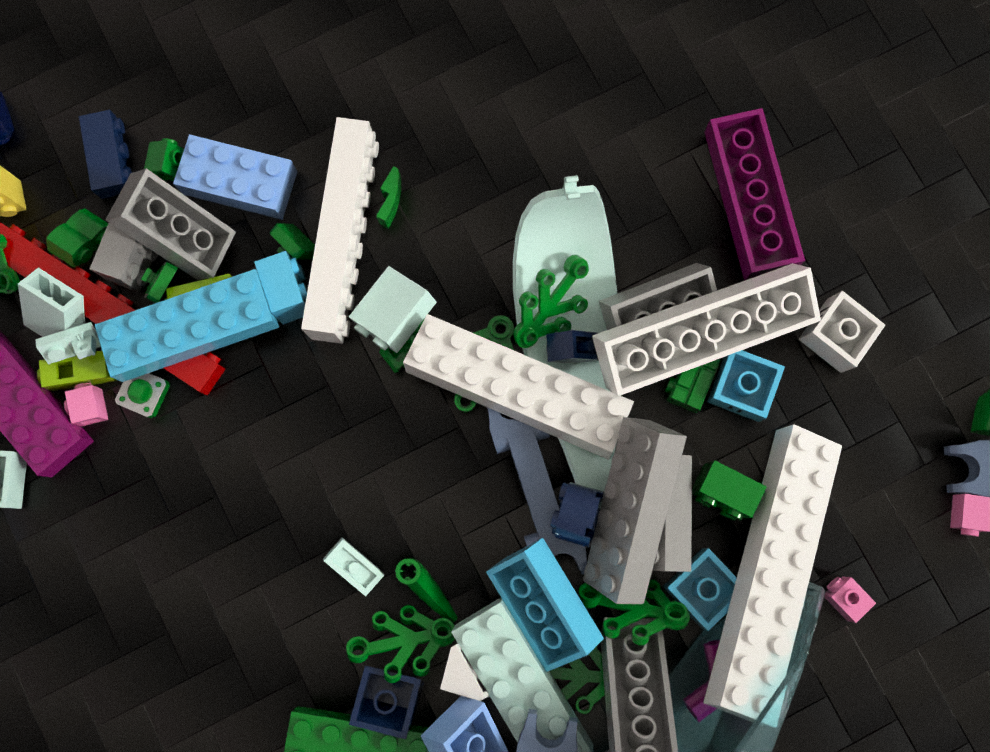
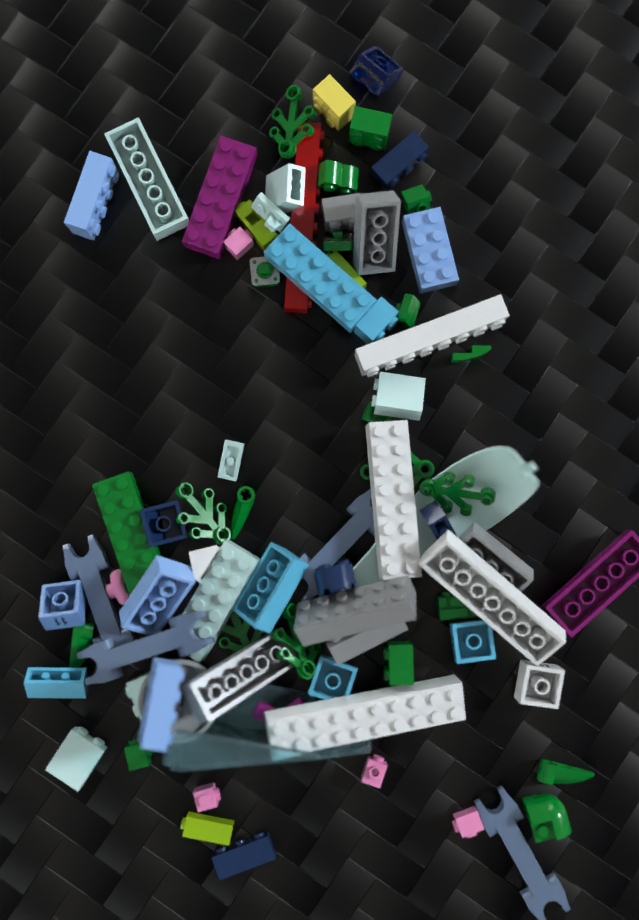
camera: 55 degrees right, 5 degrees up
none -> green brick [349,106,392,151]
none -> green piece [536,759,595,785]

